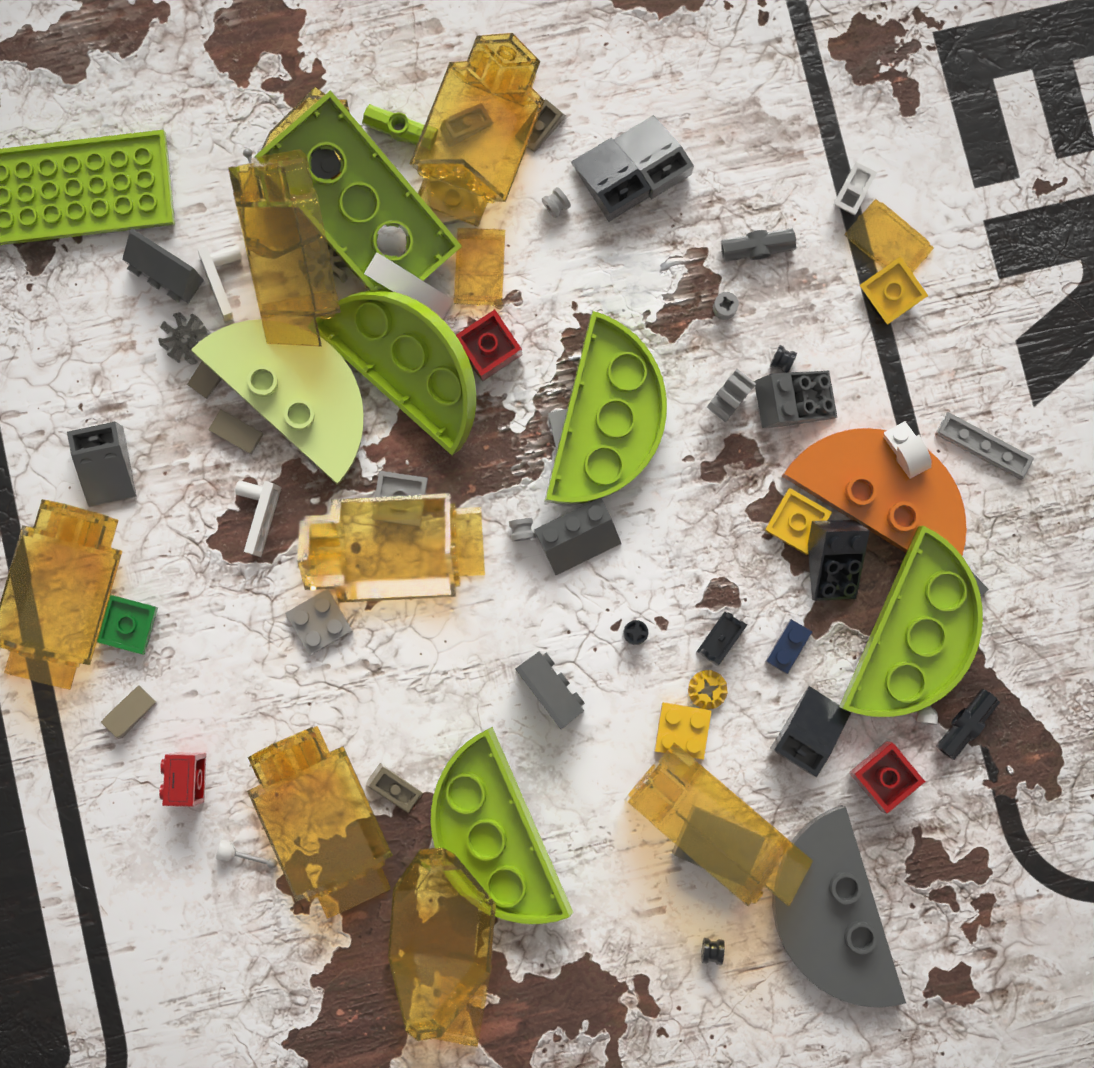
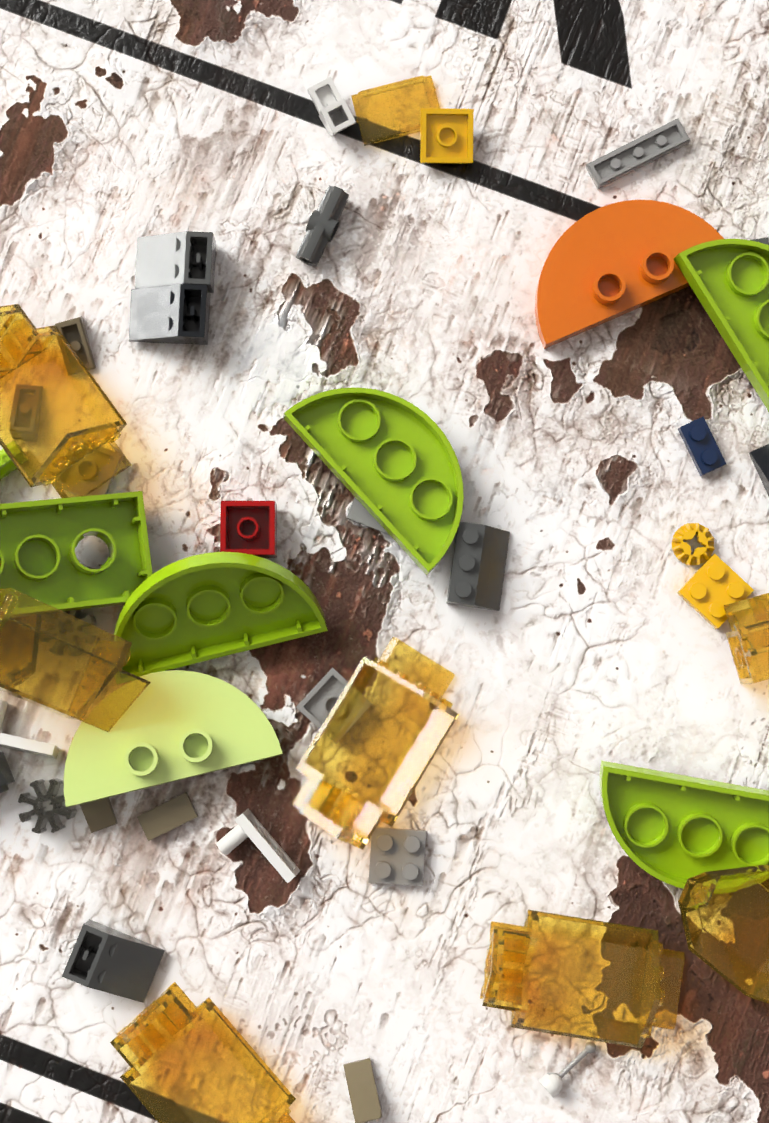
camera: 60 degrees left, 0 degrees up
green plate [95,594,158,655] -> none
red brick [159,752,206,807] -> none
white slope [364,252,454,320] -> none
dark tan slope [366,763,422,813] -> none
clear yellow piece [454,228,505,306] -> none
light grey wheel [508,518,535,542] -> none
dark grey slope [515,651,585,729] -> none
light grey wheel [541,187,571,218] -> none
black wheel [623,620,648,645] -> none
black hinge [696,611,747,666] -> none
light grey gear [707,369,756,422] -> none
light grey wheel [713,292,739,320] -> none
dark grey slope [754,370,838,428] -> none
yellow plate [764,488,832,555] -> none
black wheel [769,345,797,373] -> none
black slope [808,520,870,601] -> none
white brick [883,421,932,479] -> none

